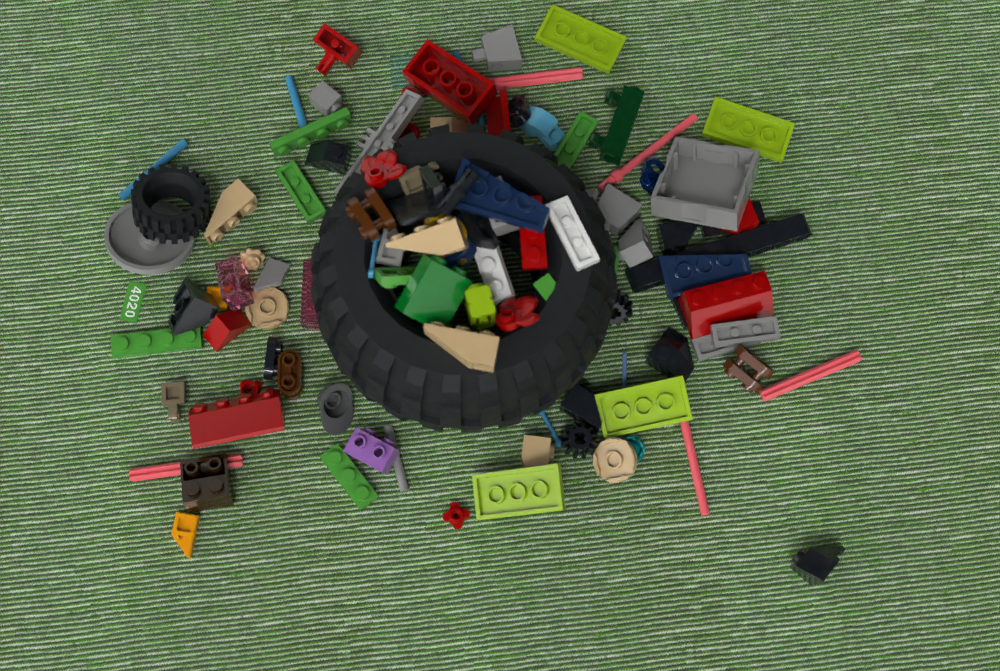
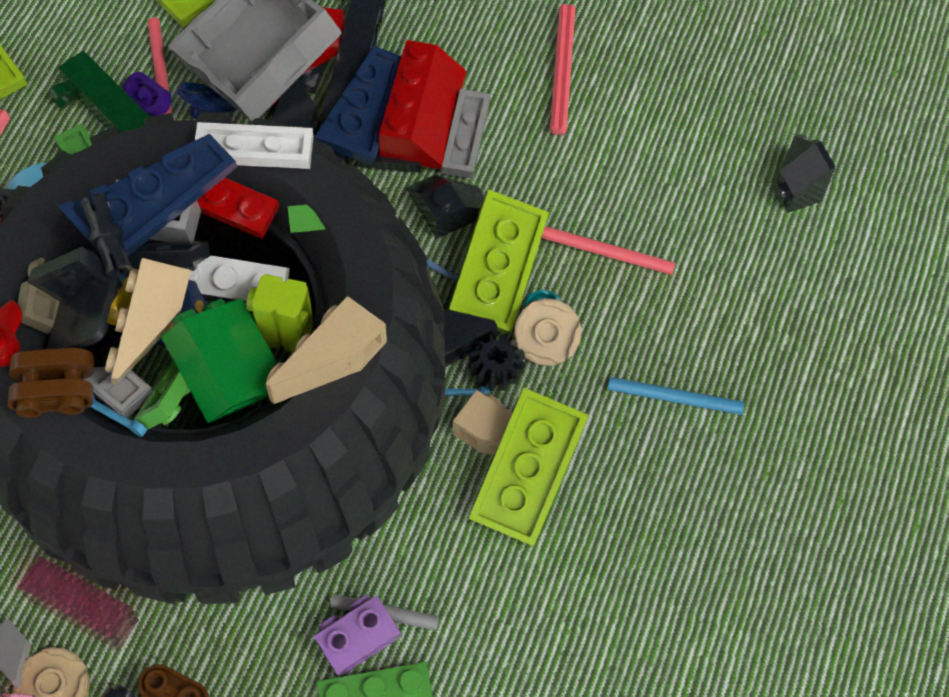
camera: 60 degrees left, 10 degrees down
dark grey piece [317,383,353,435] -> none
red plate [443,502,470,529] -> none
red plate [496,296,540,331] -> none
light grey plate [710,316,781,348] -> none
reddish brown brick [723,344,775,393] -> none
none -> dark purple plate [123,72,171,117]
none -> dark azure bar [608,377,744,415]

